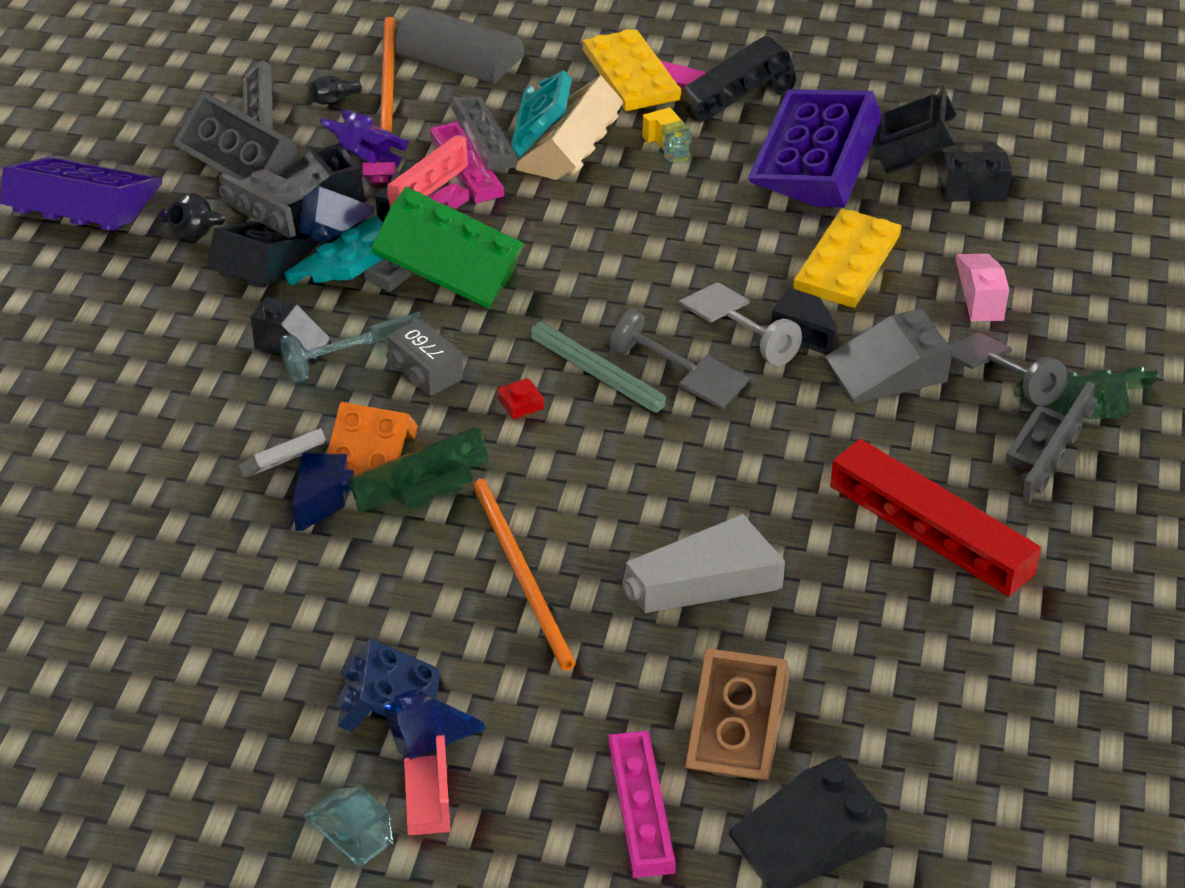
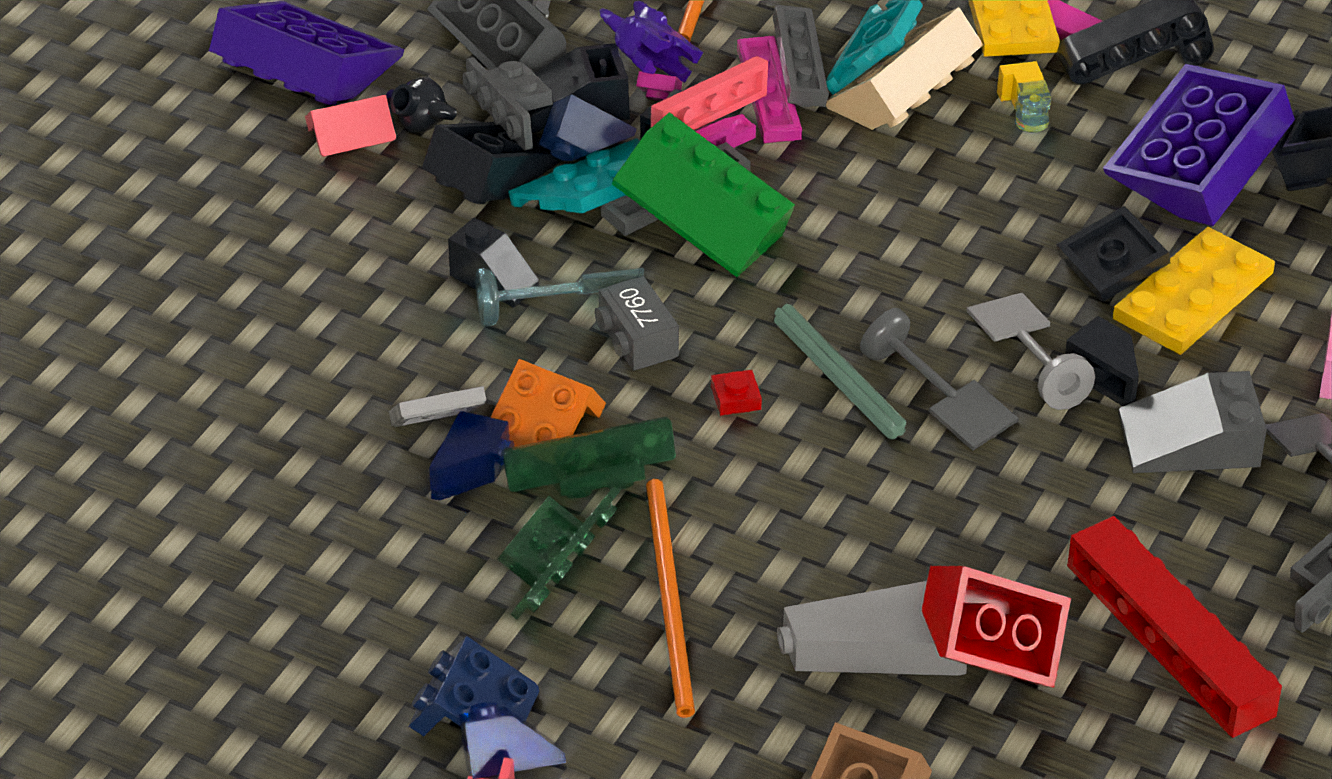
camera: 15 degrees right, 0 degrees up
none -> coral panel [305,95,396,157]
none -> clear green bracket [497,485,621,620]
none -> red slope [921,566,1071,688]
none -> black plate [1056,206,1171,302]

